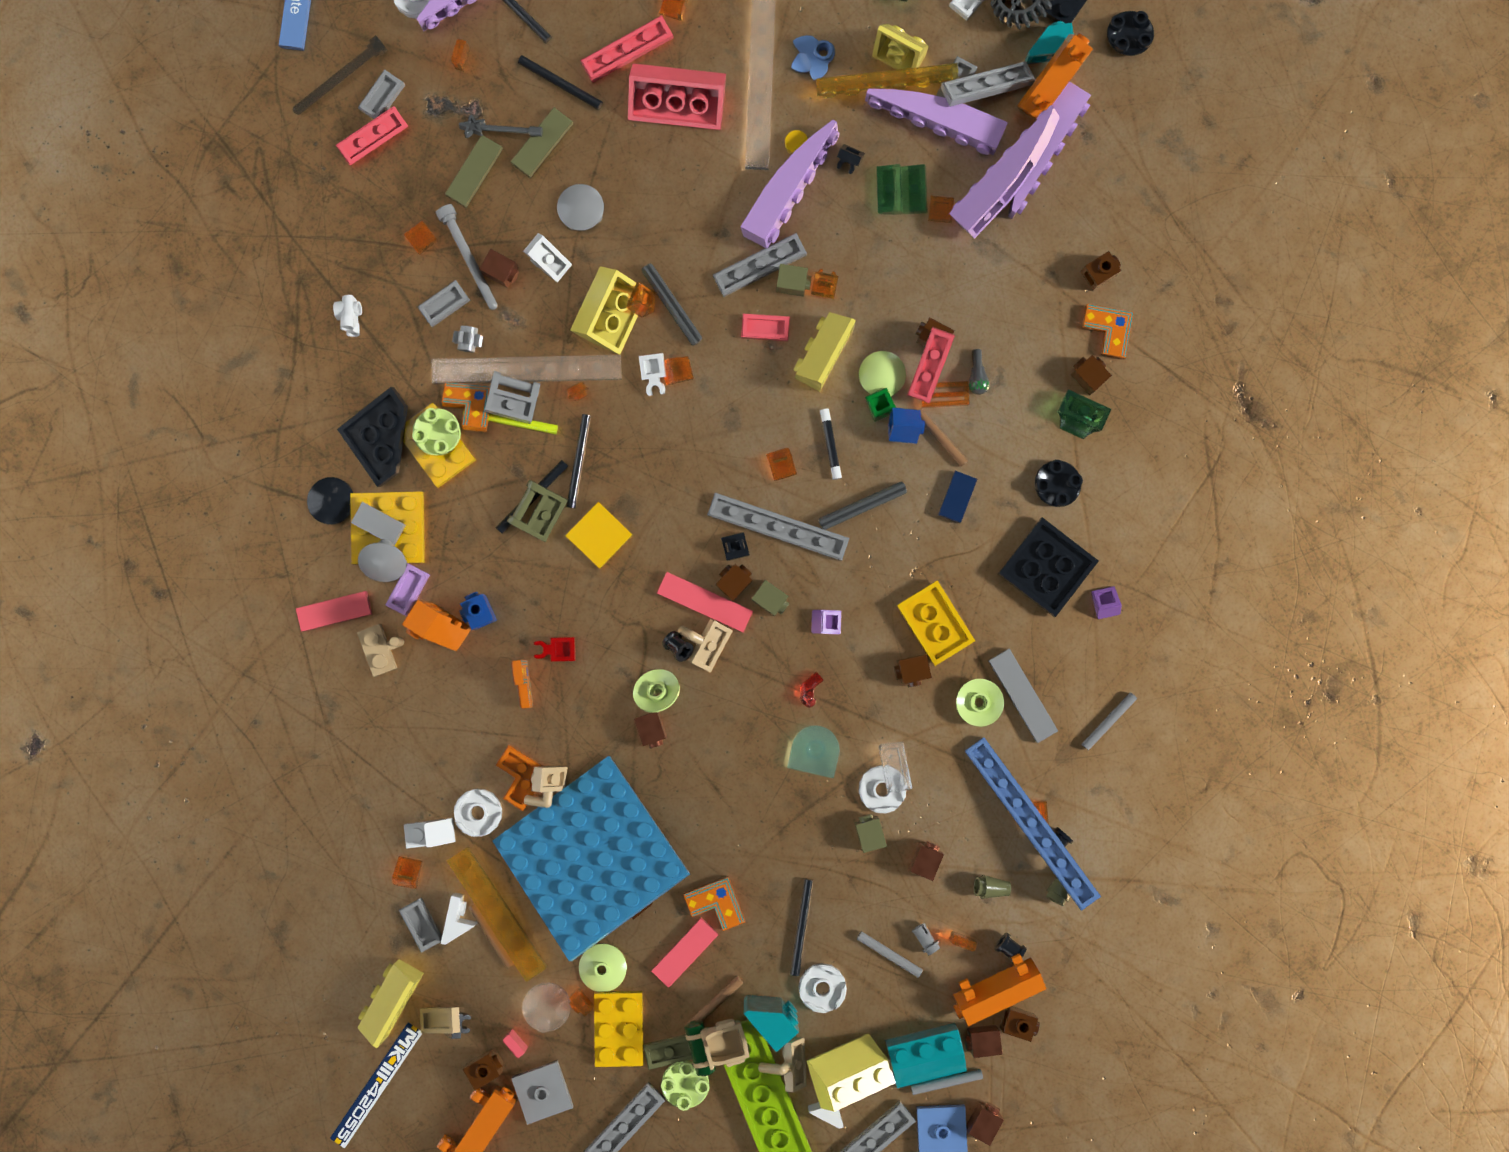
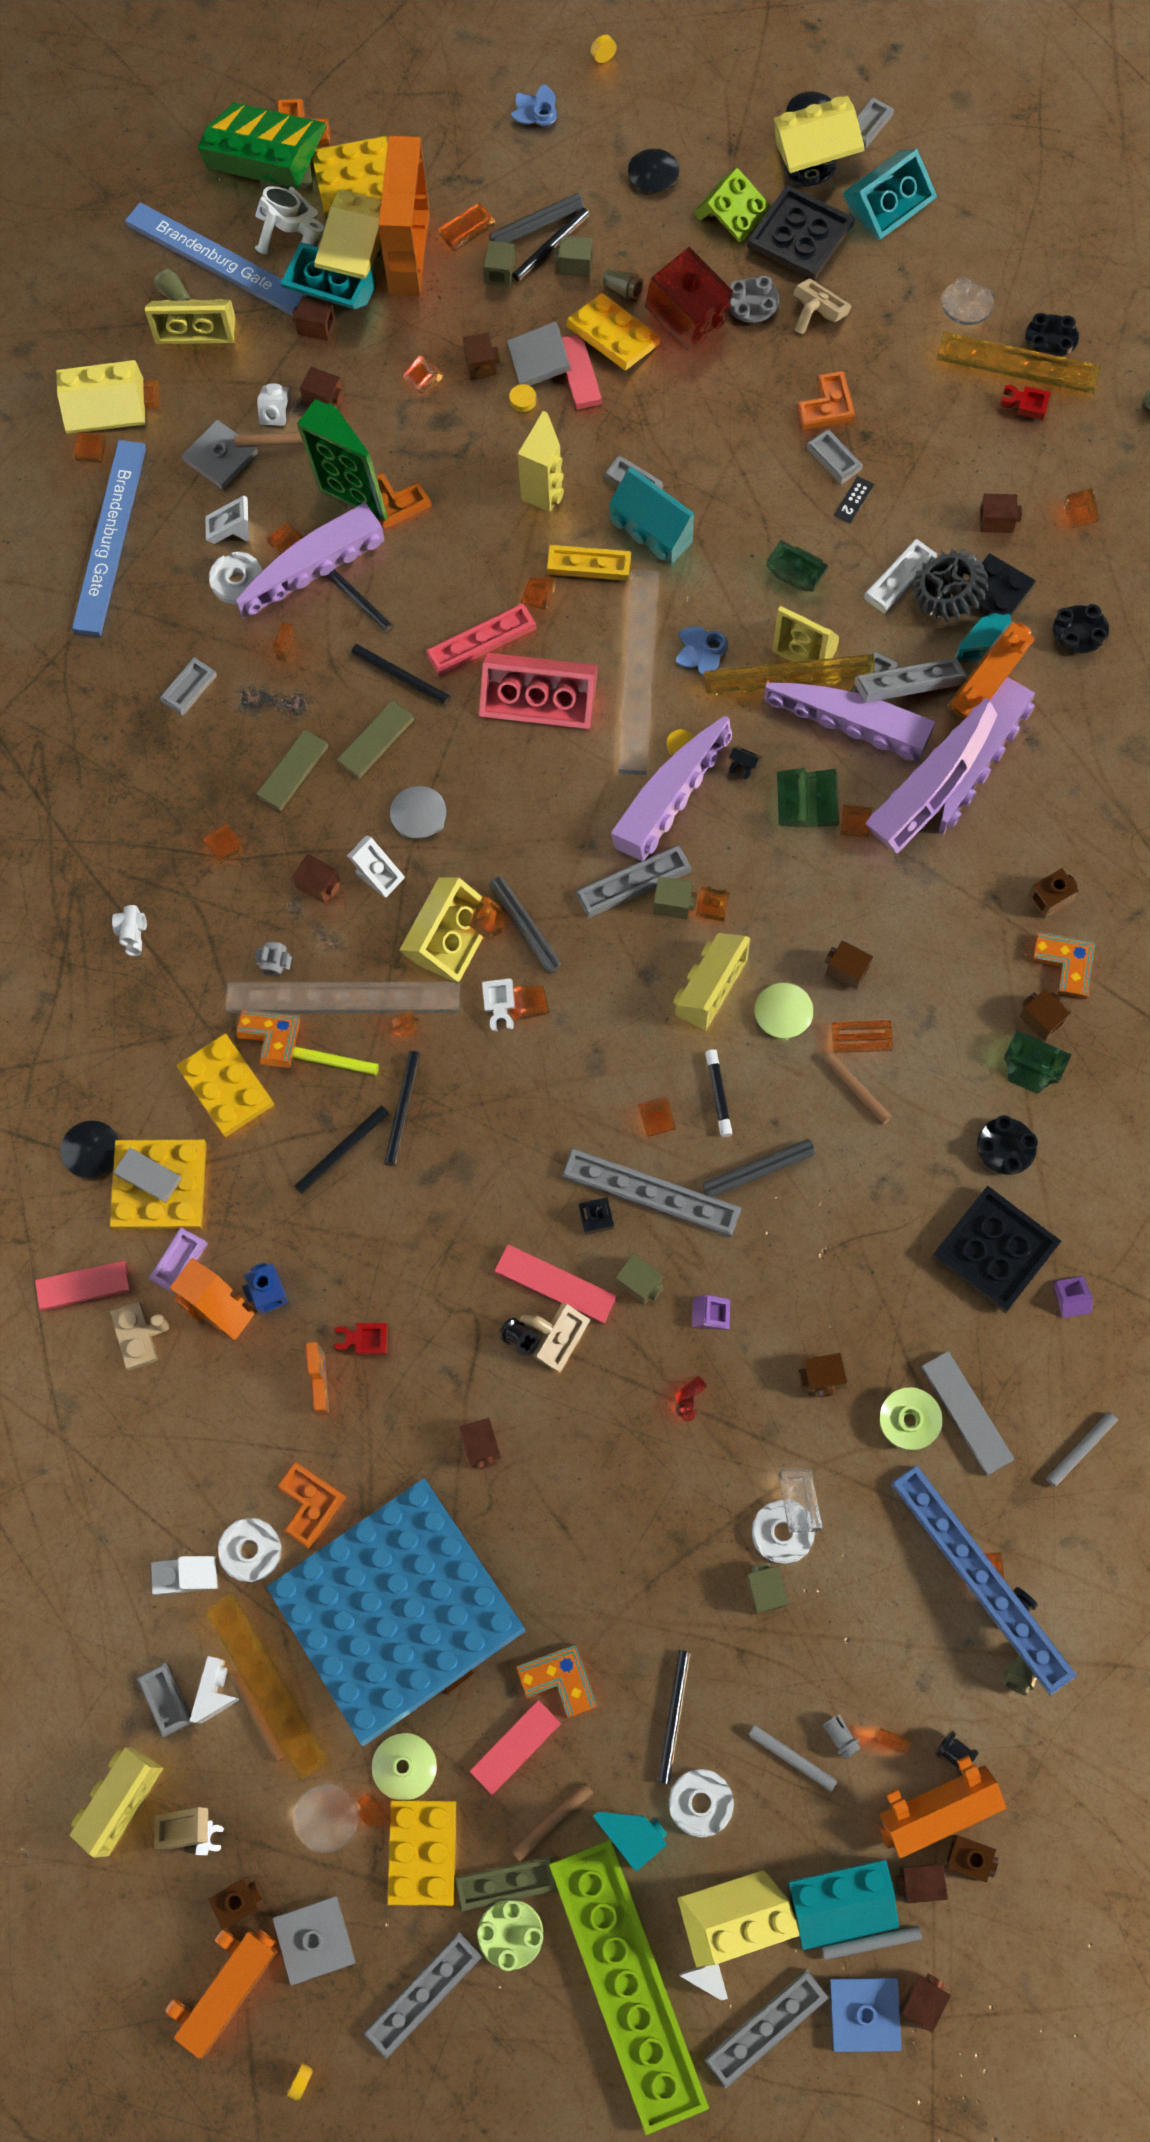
camera: 10 degrees right, 15 degrees down
clear smoke piece [293,35,388,115] -> none
sticker [330,1022,422,1148] -> none
coral tile [336,106,408,165] -> none
black plate [337,387,408,487] -> none
light grey dish [358,539,407,582] -> none
clear orange slope [392,856,422,889] -> none
yellowish green dish [412,408,461,456] -> none
light grey tile [418,280,471,327] -> none
light grey piece [435,204,497,310] -> none
dark grey piece [459,115,543,138] -> none
light grey plate [484,371,541,424] -> none
coral tile [503,1029,528,1058] -> none
olive plate [507,479,568,542] -> none
tan plate [524,766,568,808] -> none
yellow tile [565,502,633,569] -> none
yellowish green dish [633,669,680,713] -> none
tan piece [684,1018,749,1076] -> none
reddish brown brick [715,564,753,601] -> none
coral tile [741,314,790,341] -> none
tan plate [759,1037,807,1092] -> none
clear light blue tile [787,725,840,778] -> none
green slope [865,388,896,422] -> none
blue brick [888,408,925,444] -> none
yellow plate [896,580,975,666] -> none
coral tile [907,327,955,403] -> none
copper brick [908,841,944,881] -> none
dark blue tile [938,470,977,524] -> none
dark grey piece [969,349,990,395] -> none
olive cone [974,875,1011,899] -> none

